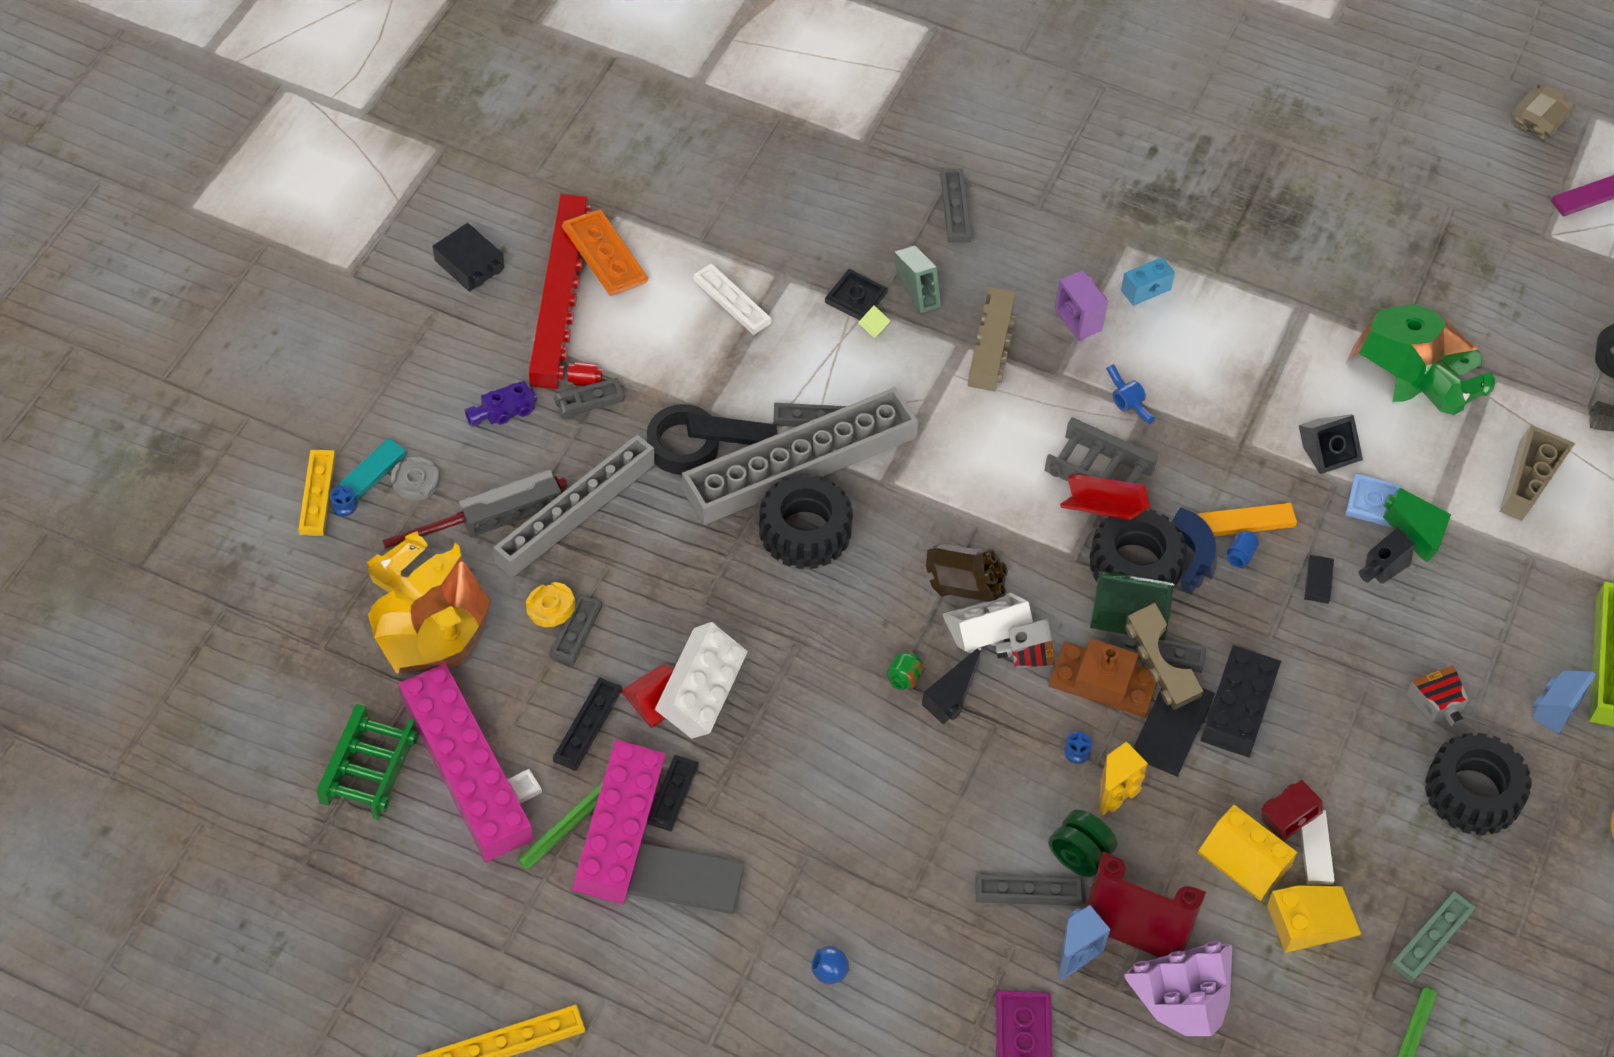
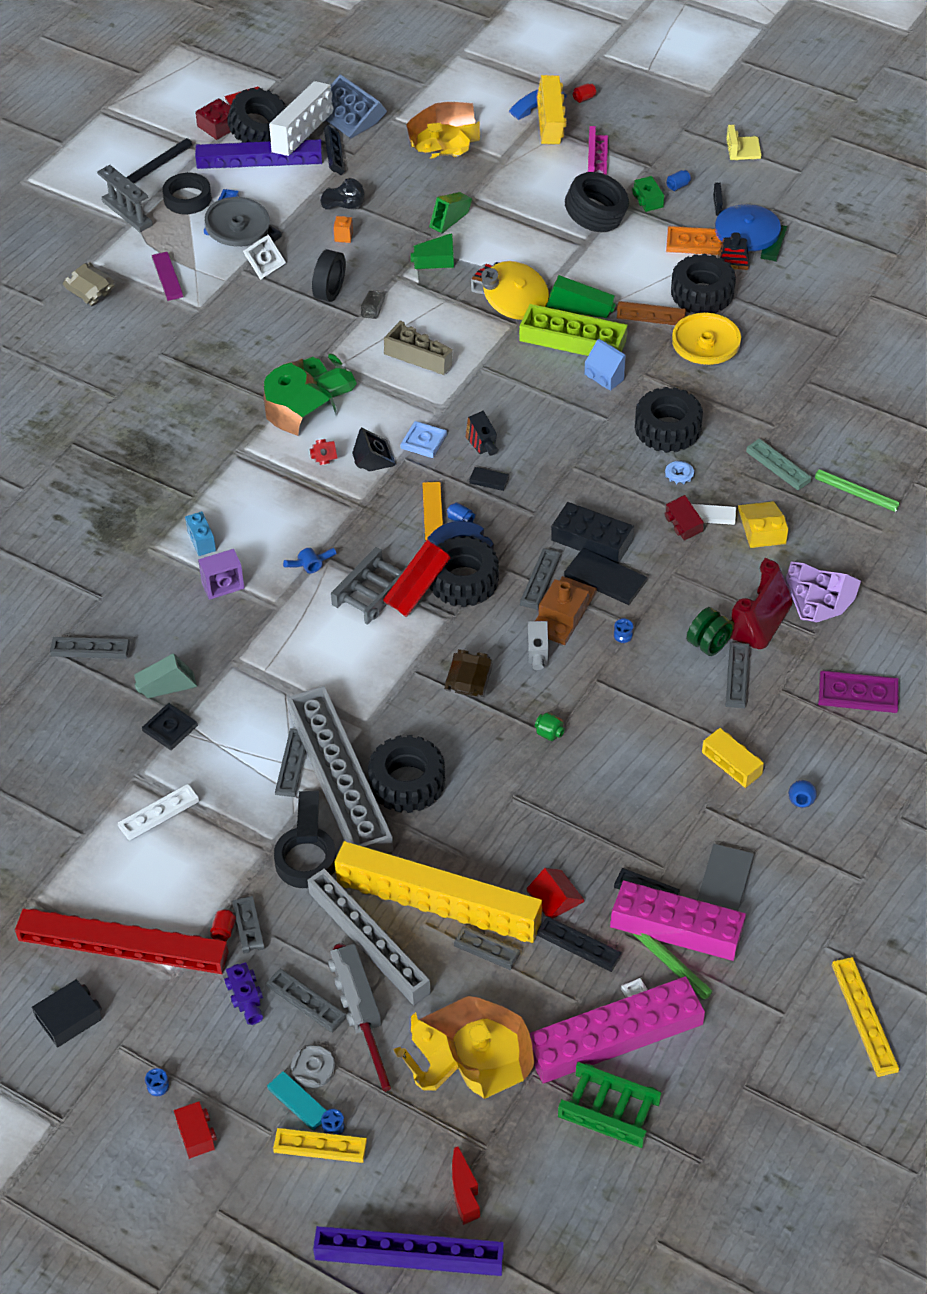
camera: 80 degrees left, 5 degrees down
yellow tile [526,582,576,627] -> none
orange tile [562,209,649,296] -> none
white brick [655,622,748,739] -> none
yellowish green tile [858,306,890,339] -> none
black slope [922,648,981,725] -> none
white slope [943,593,1033,653] -> none
dark tan wedge [968,286,1016,392] -> none
medium blue slope [1058,905,1110,981] -> none
clear green slope [1090,571,1174,641] -> none
yellow slope [1099,741,1148,816] -> none
dark tan arch [1125,603,1203,710] -> none
yellow slope [1198,805,1298,902] -> none
green slope [1383,488,1451,562] -> none
torso [1406,665,1468,728] -> none
none -> blue wheel [145,1068,169,1096]
none -> red brick [174,1101,217,1159]
none -> dark grey plate [266,968,346,1033]
none -> red brick [309,439,337,465]
none -> dark purple brick [313,1226,504,1276]
none -> yellow brick [335,841,542,943]
none -> red slope [452,1146,480,1225]
none -> light blue gear [665,461,694,485]
none -> yellow brick [702,728,764,788]

